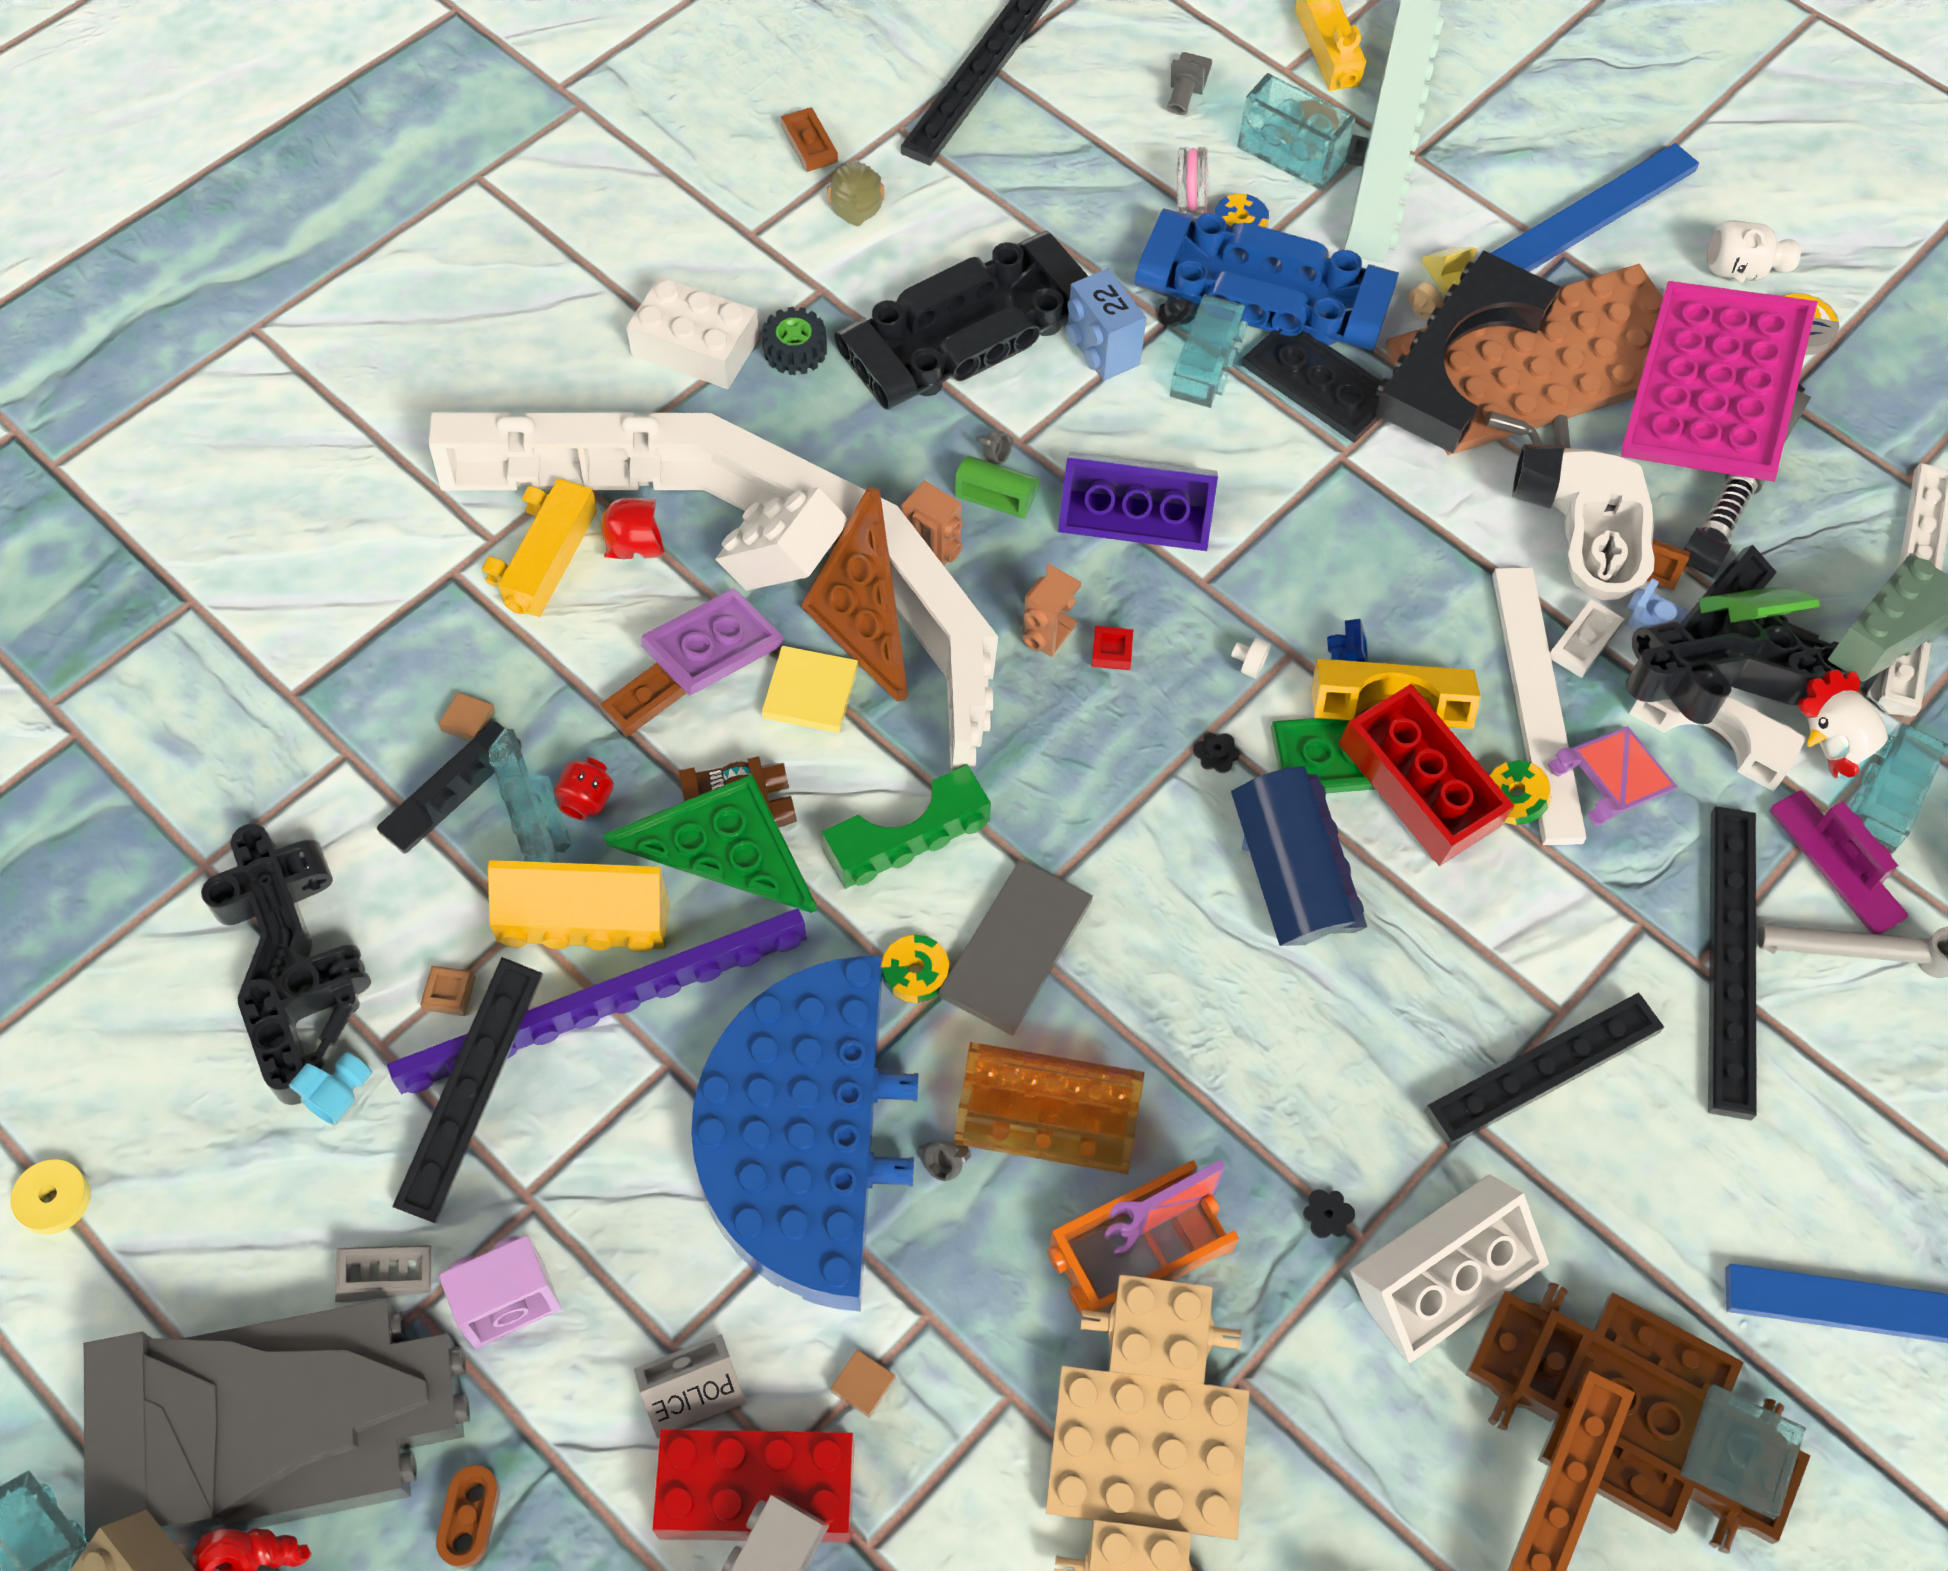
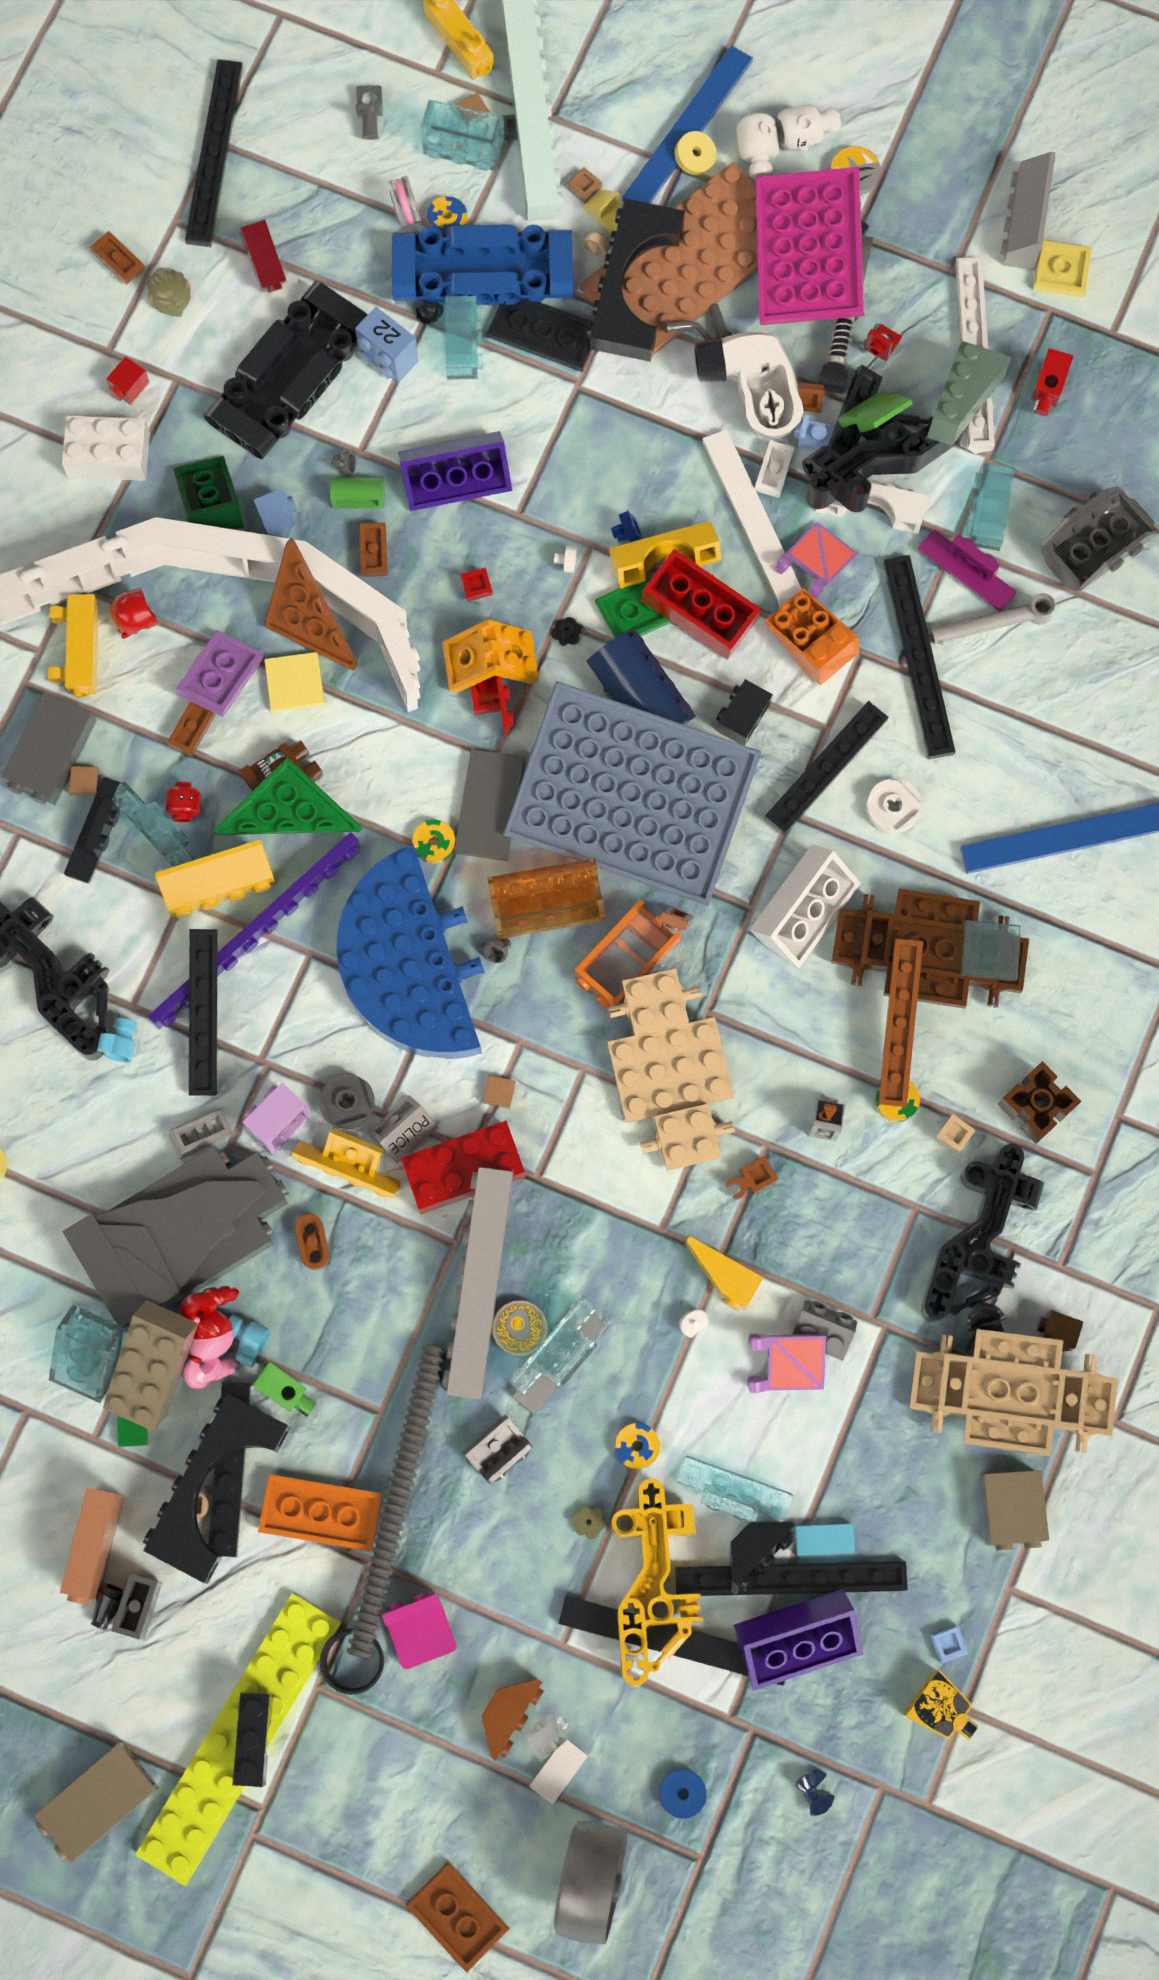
camera: 20 degrees left, 15 degrees up
medium nougat tile [420,966,476,1016] -> none
white brick [715,487,849,591] -> none
black wheel [762,307,827,375] -> none
green arch [821,764,991,889] -> none
nougat window [901,480,963,566] -> none
nougat window [1022,563,1081,657] -> none
medium lavender flag [1104,1159,1225,1258] -> none
black plant [1303,1189,1355,1239] -> none
piece [1489,760,1552,825] -> none
white piece [1798,670,1888,778] -> none
none -> dark grey brick [1,692,97,805]
none -> red brick [106,356,150,405]
none -> dark green slope [173,456,244,530]
none -> dark red slope [239,220,287,293]
none -> medium blue slope [253,488,297,538]
none -> yellow bracket [290,1128,401,1198]
none -> dark grey plate [319,1073,375,1130]
none -> dark orange plate [359,522,388,577]
none -> light orange bracket [442,619,539,693]
none -> red bracket [467,661,514,736]
none -> sand blue tile [503,681,762,906]
none -> medium nougat tile [566,167,602,203]
none -> plate [659,906,693,931]
none -> light yellow piece [675,131,716,175]
none -> black brick [716,679,773,746]
none -> white piece [736,113,779,180]
none -> orange slope [764,588,859,686]
none -> red bracket [864,324,902,362]
none -> white plate [866,779,921,835]

